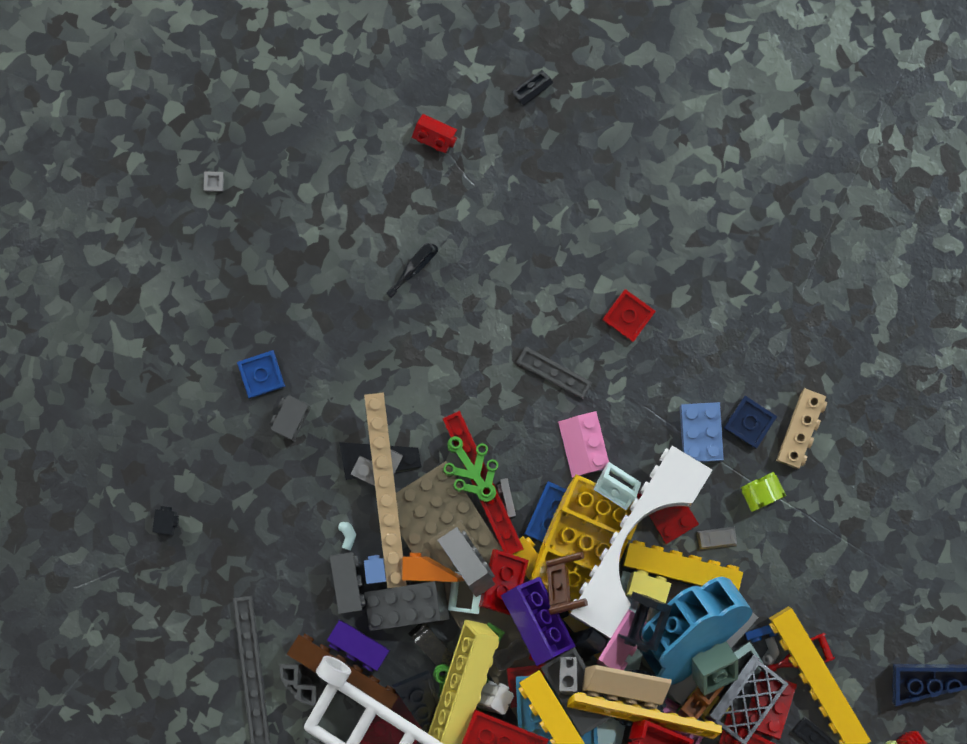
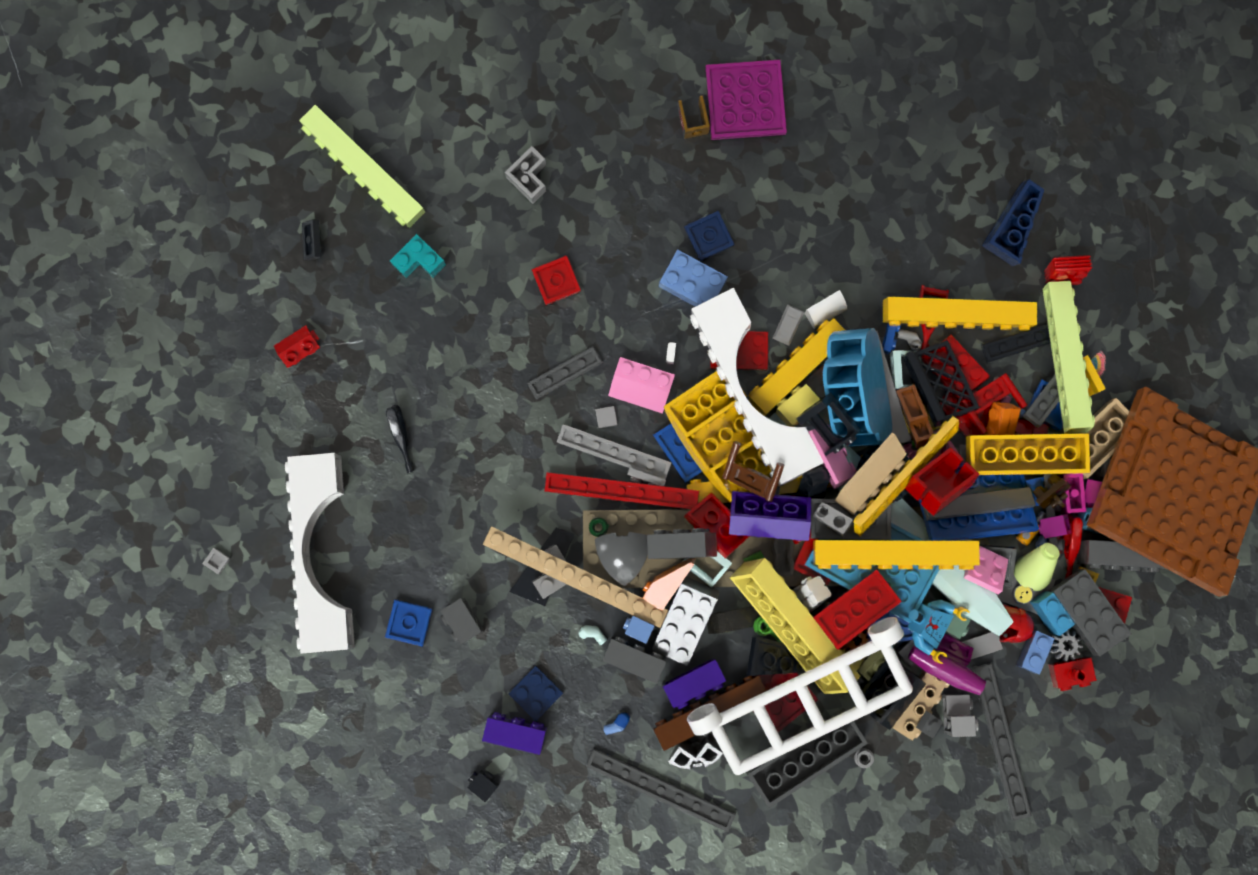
camera: 60 degrees left, 0 degrees up
bright green plant [443,437,498,502] -> none
light aqua tile [594,462,641,510] -> none
sand green brick [692,642,738,696] -> none
lime brick [741,472,786,512] -> none
tan brick [776,388,827,469] -> none
none -> white arch [285,453,355,653]
none -> yellowish green brick [299,105,425,228]
none -> teal brick [390,234,446,278]
none -> dark purple brick [482,712,547,755]
none -> light grey brick [505,146,546,204]
none -> dark blue plate [509,666,563,721]
none -> light grey plate [557,424,672,480]
none -> dark green plate [589,517,608,537]
none -> light grey tile [595,406,617,429]
none -> dark grey brick [595,532,648,586]
none -> arm [604,712,630,735]
none -> white tile [666,342,676,365]
none -> pearl gold piece [677,96,710,139]
none -> magenta plate [705,60,787,140]
none -> white brick [804,290,847,329]

